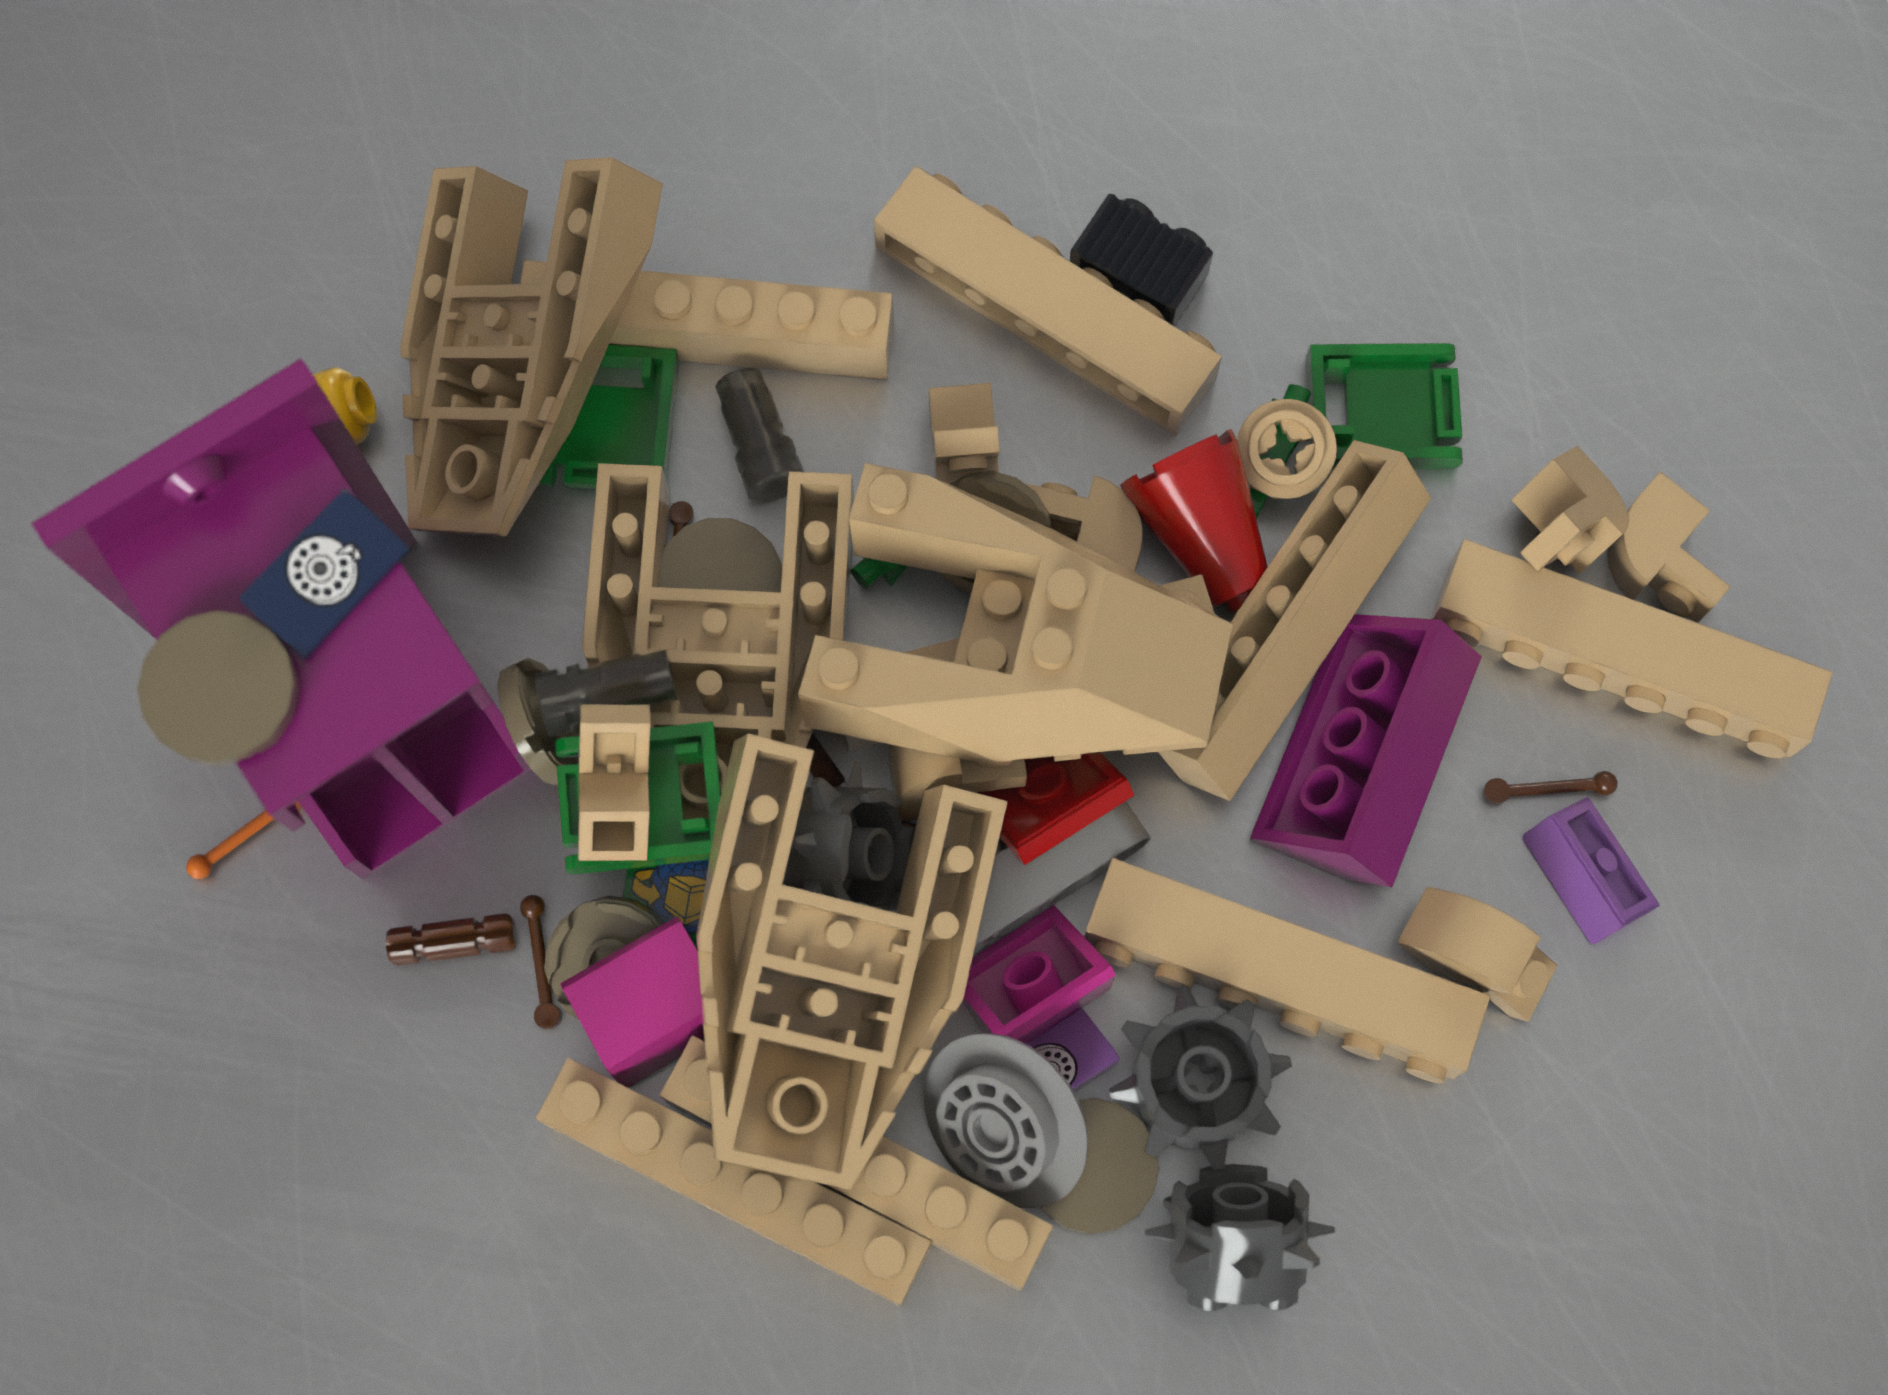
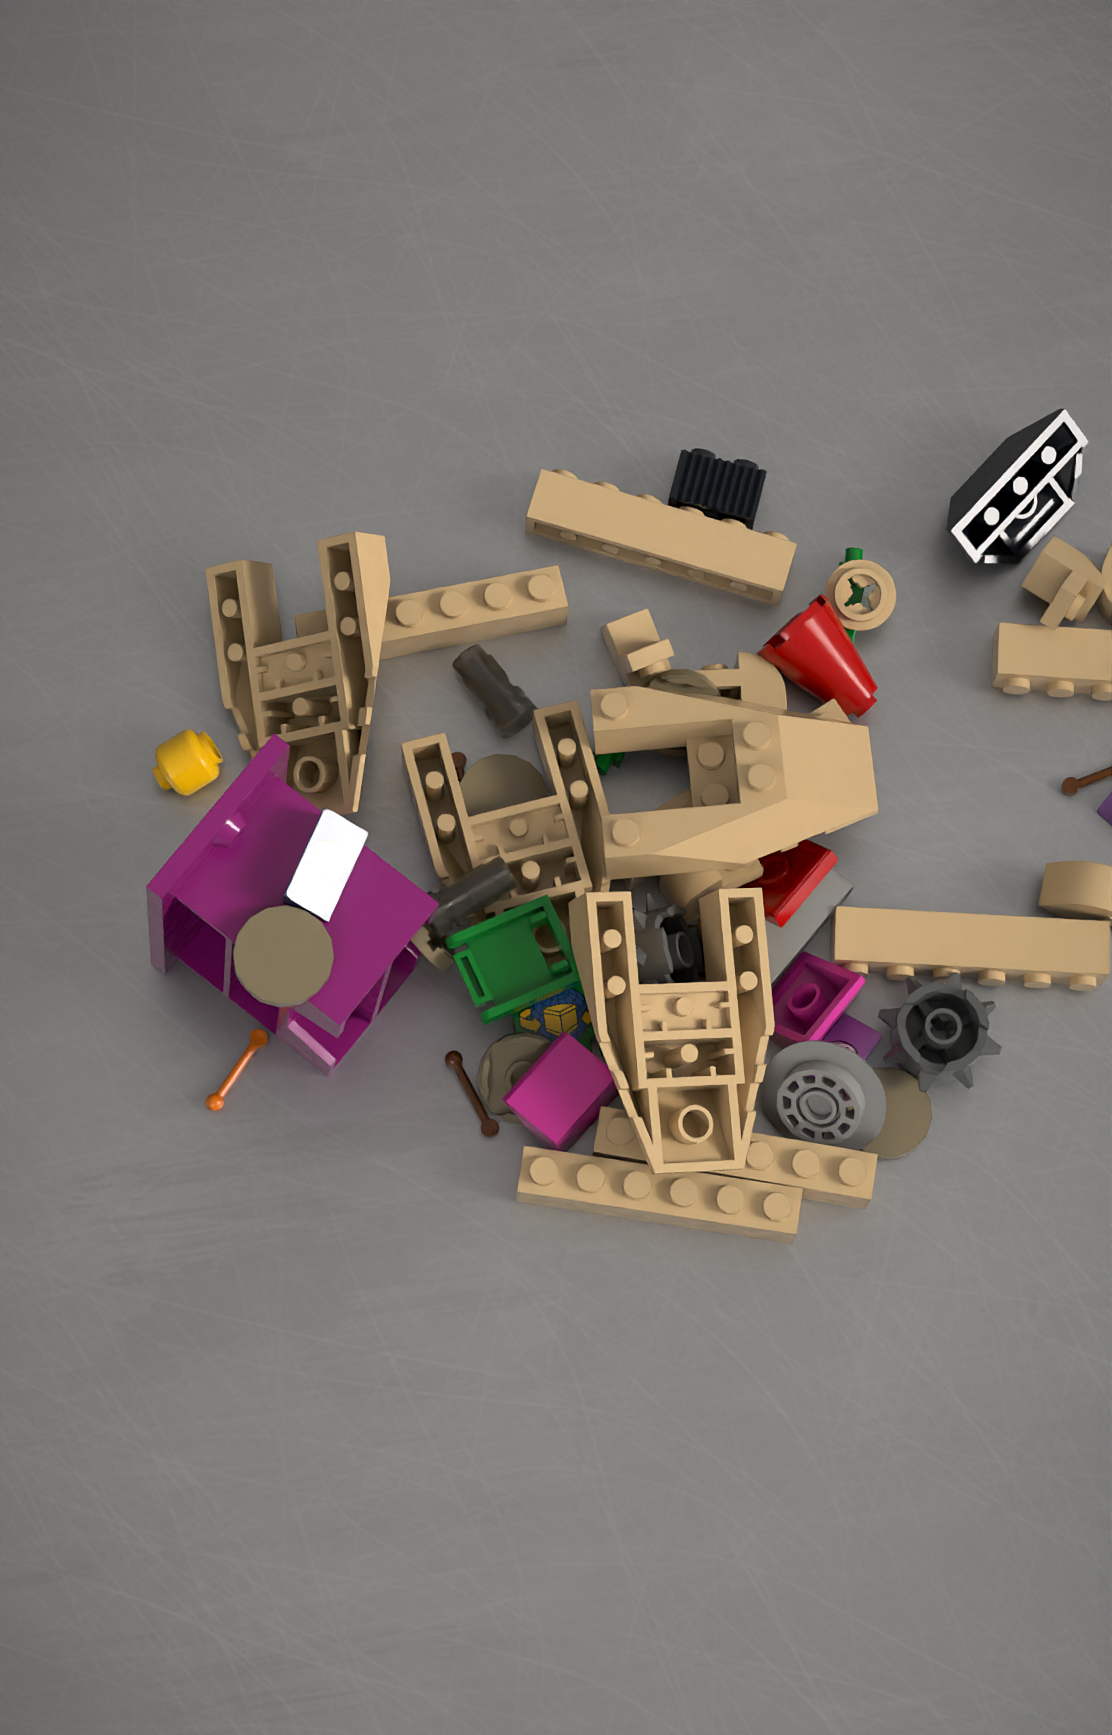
camera: 25 degrees left, 0 degrees up
reddish brown axle [385,913,517,965] -> none
green container [540,345,680,490] -> none
tan brick [578,704,650,861] -> none
dark grey brick [1145,1164,1335,1311] -> none
tan brick [1158,440,1431,801] -> none
magenta slope [1250,614,1482,887] -> none
green container [1306,343,1463,470] -> none
none -> black wedge [946,409,1089,564]

